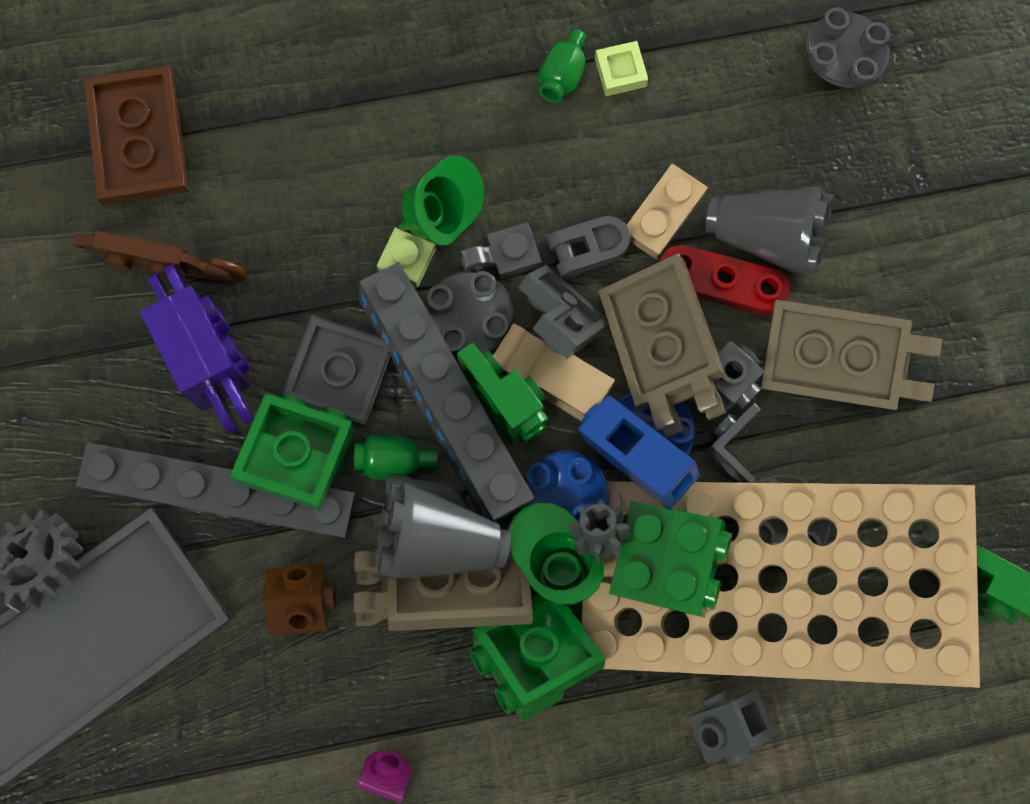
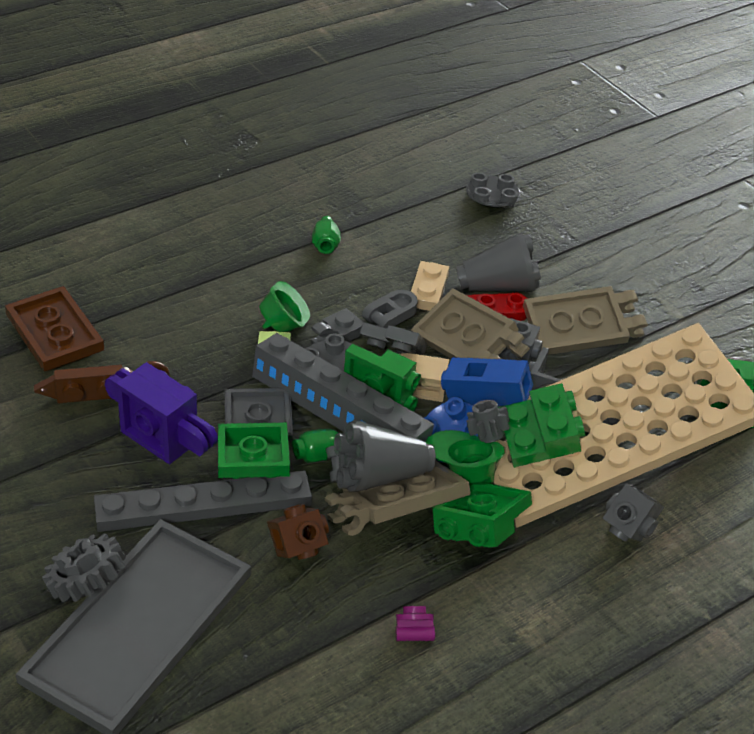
camera: 25 degrees left, 35 degrees down
yellowish green plate [595,41,648,97] -> none

